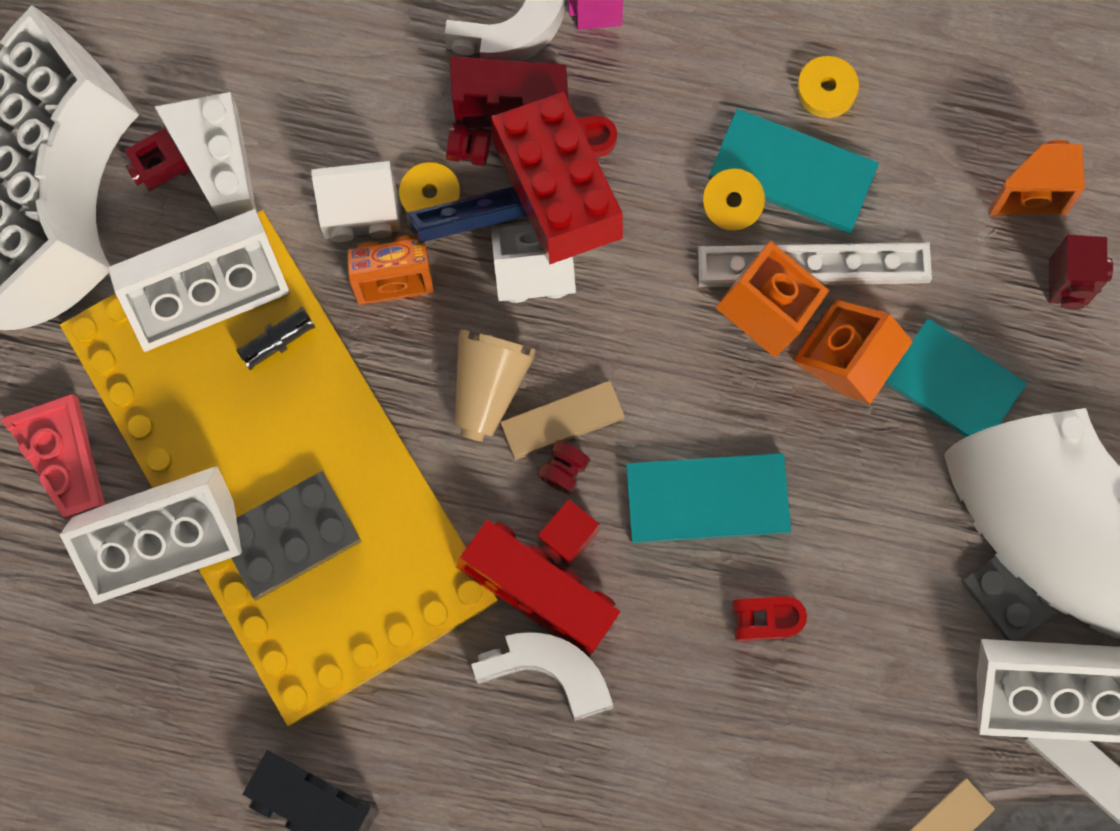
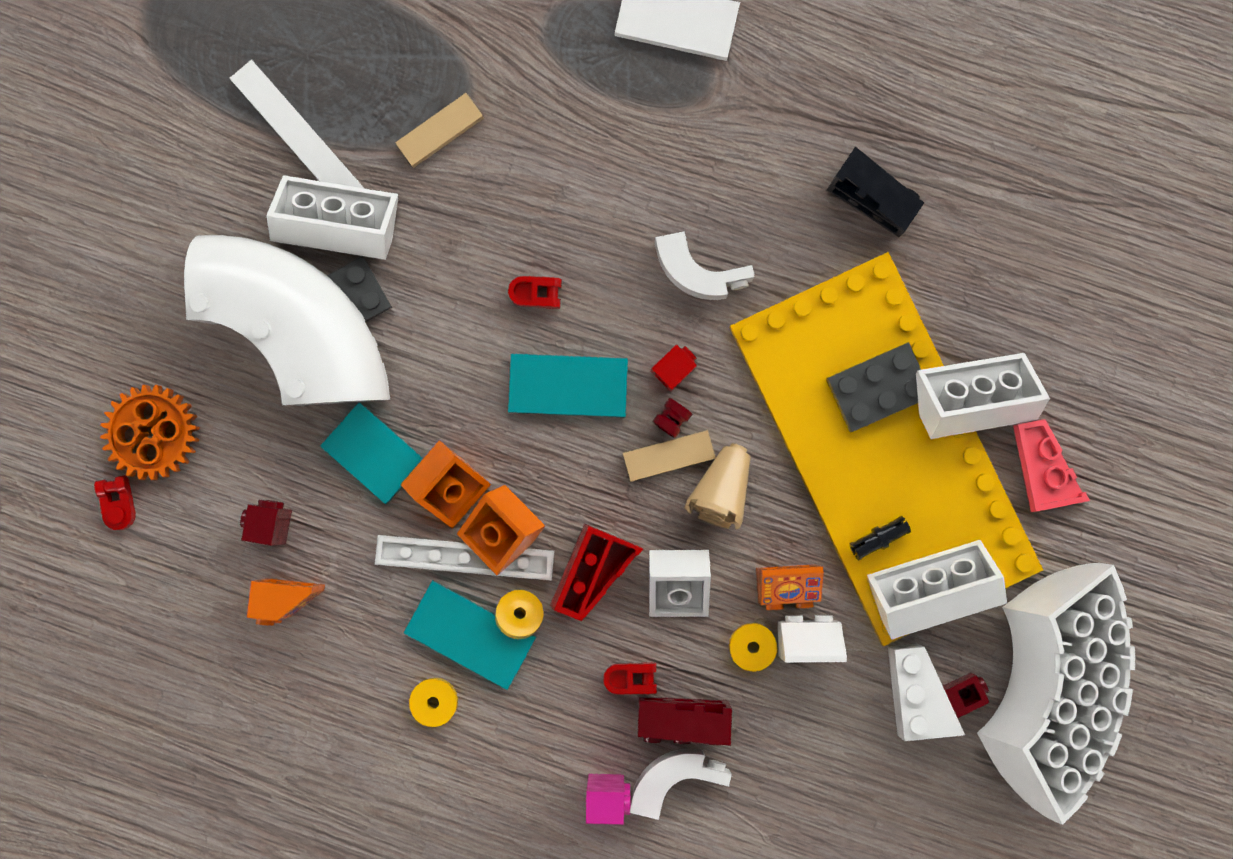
camera: 175 degrees left, 10 degrees up
dark blue tile [406,187,527,243] -> none
dark red wheel [446,123,491,167] -> none
red brick [456,519,621,657] -> none
red brick [491,92,623,264] -> none
none -> red wedge [550,523,644,621]

